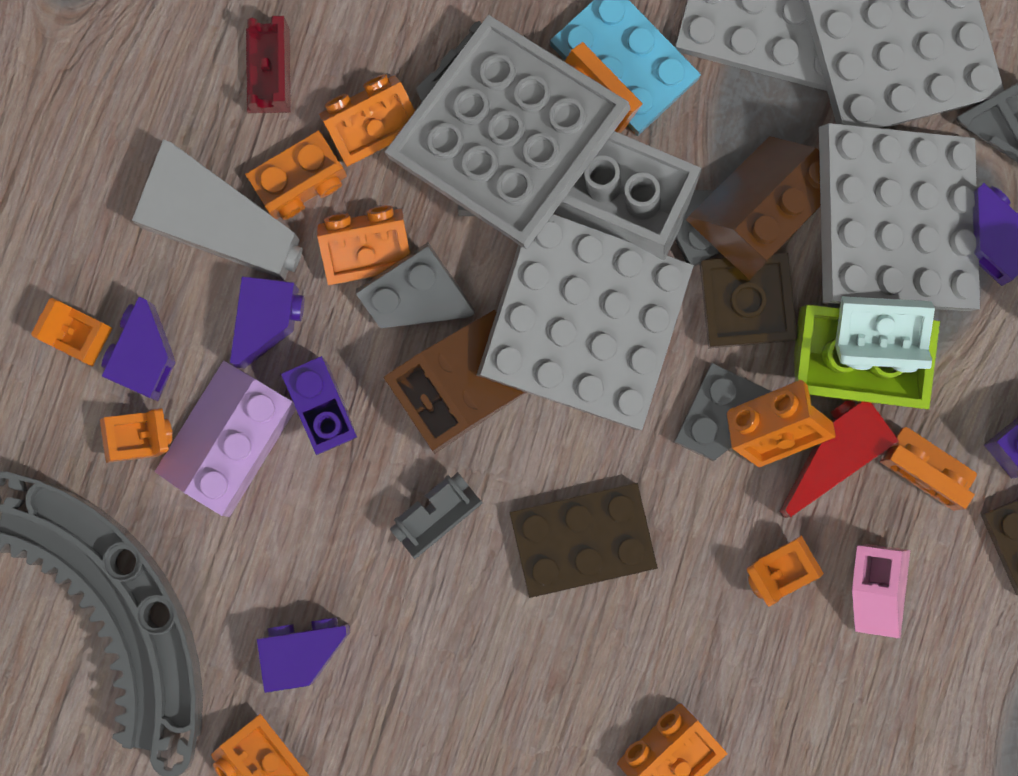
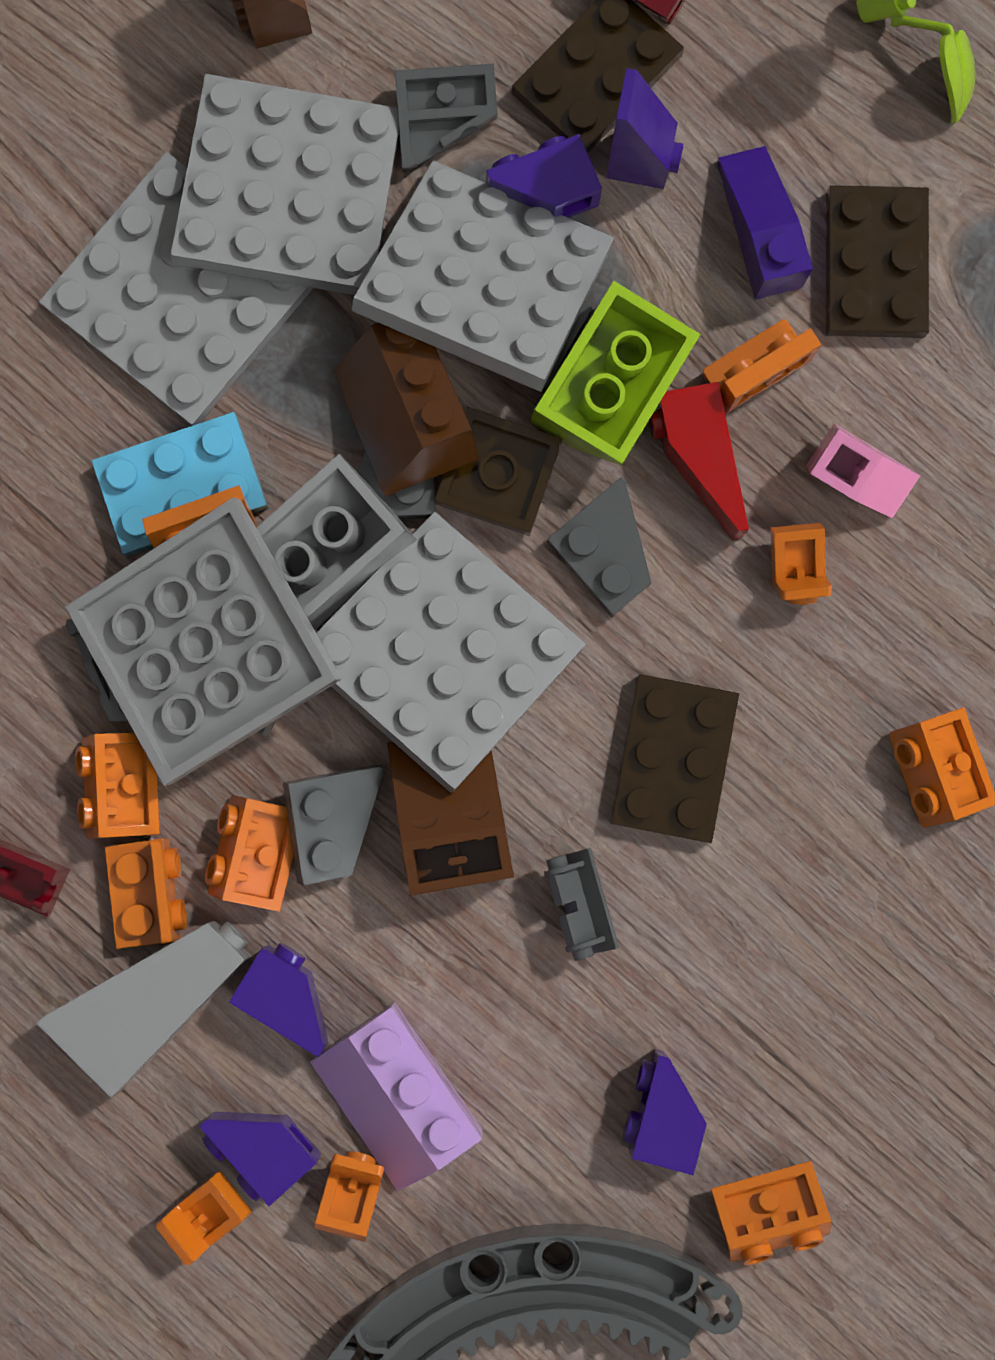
camera: 70 degrees left, 0 degrees up
dark purple slope [281,356,358,455] -> none
orange bracket [727,380,836,468] -> none
light aqua bracket [835,296,935,372] -> none

